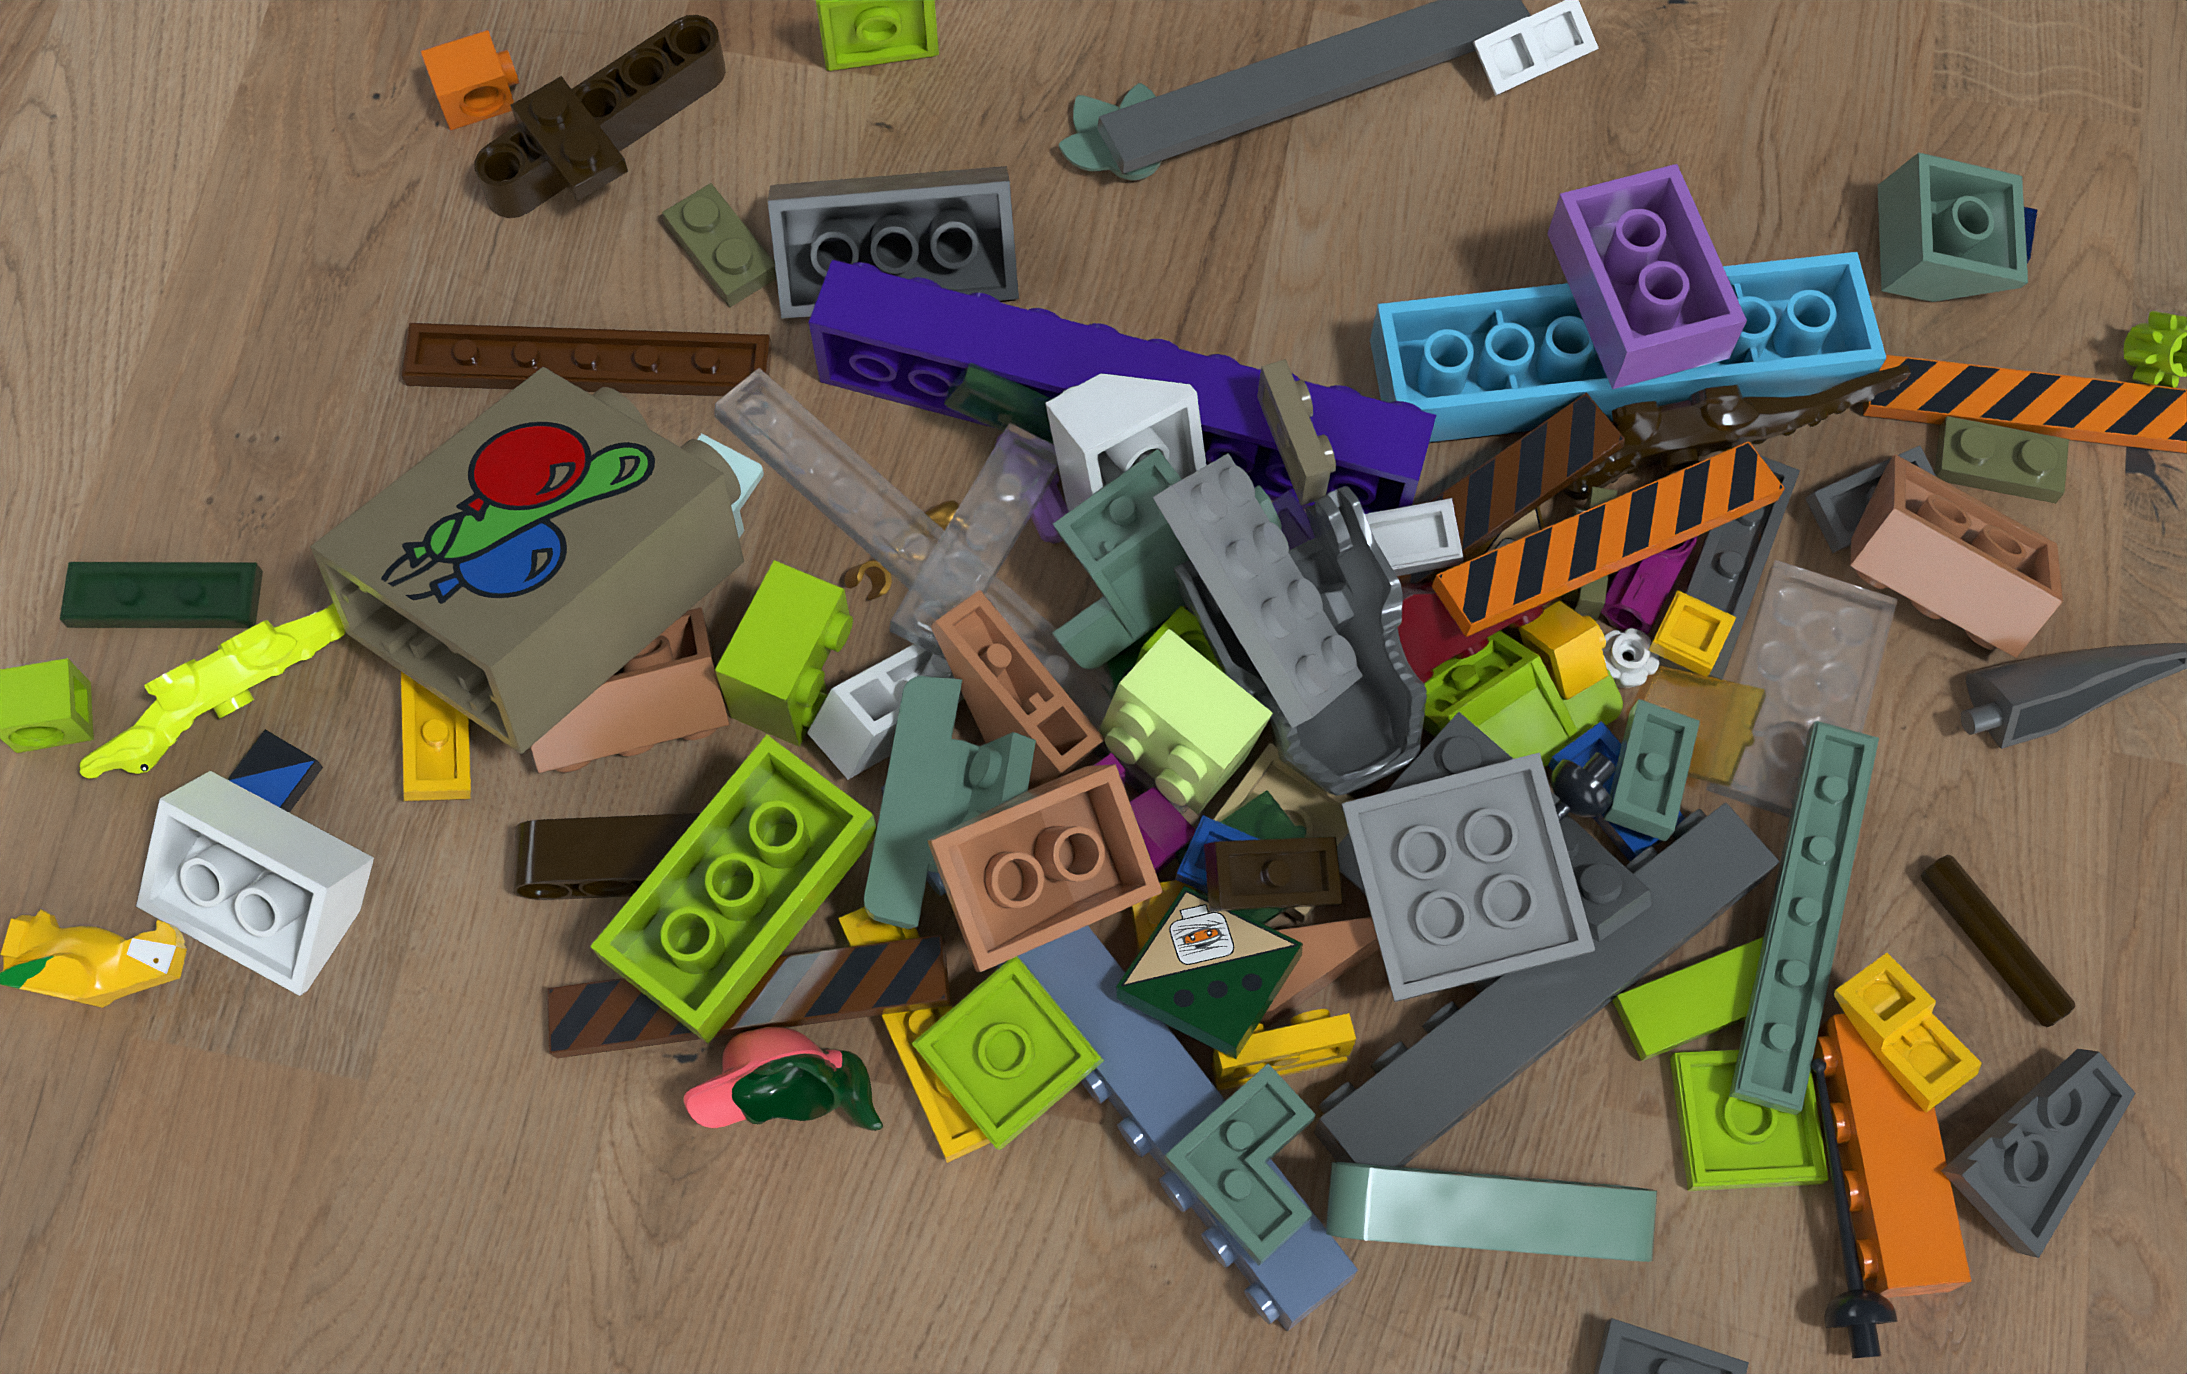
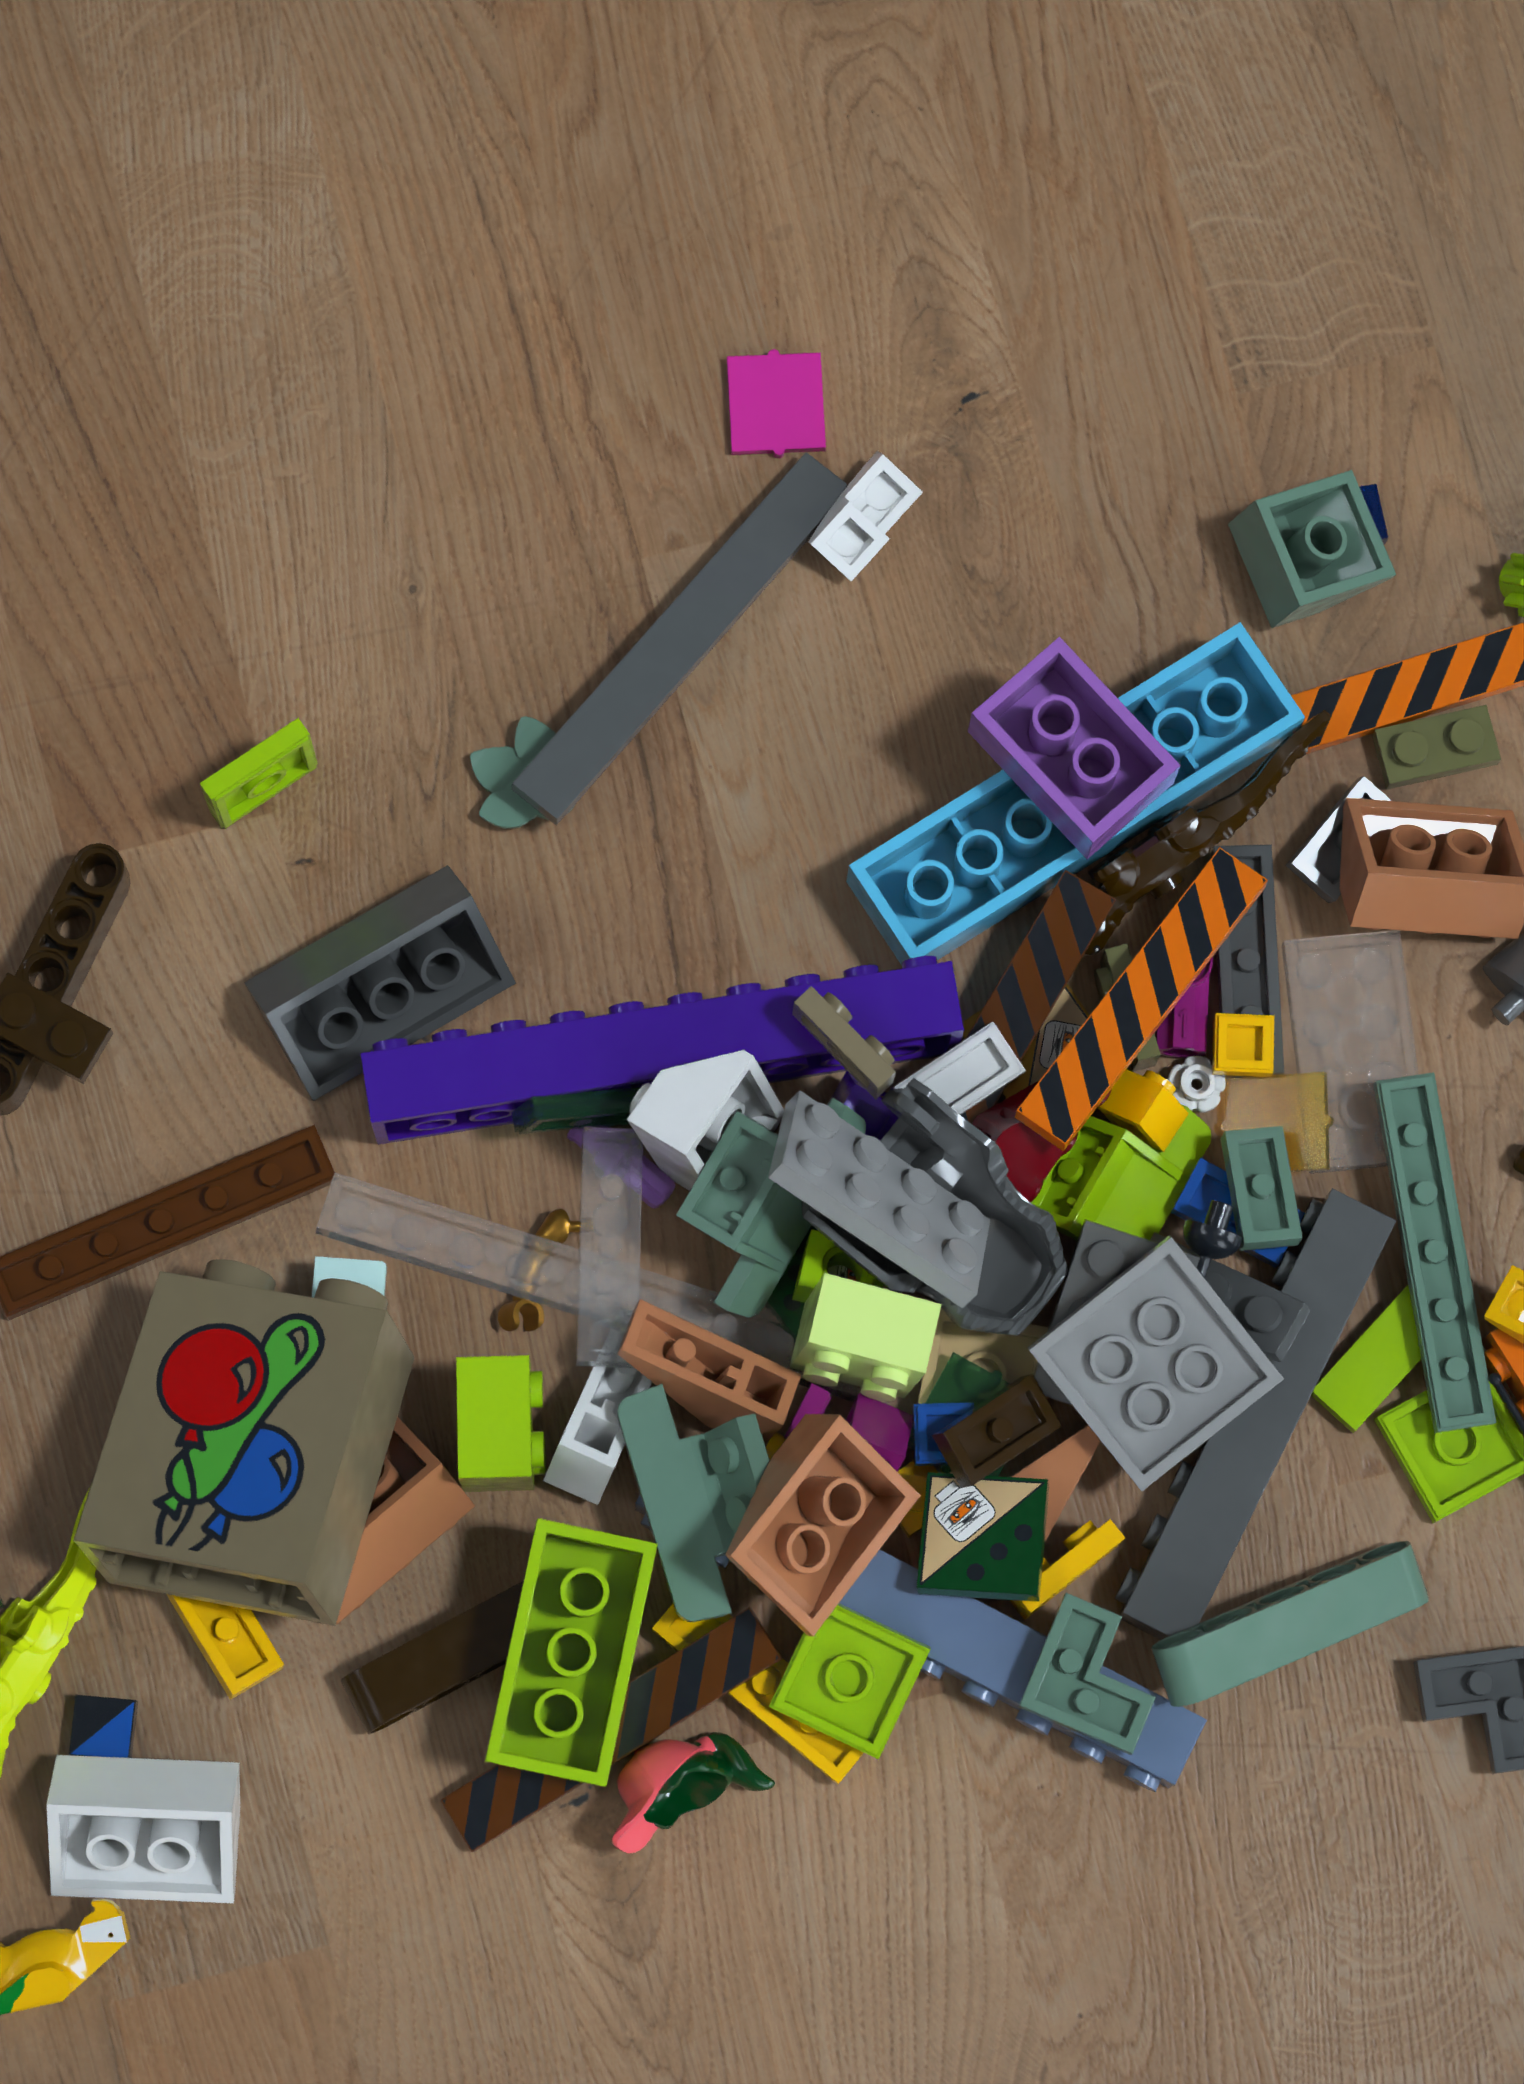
camera: 30 degrees left, 10 degrees up
olive plate [662,183,777,308] -> none

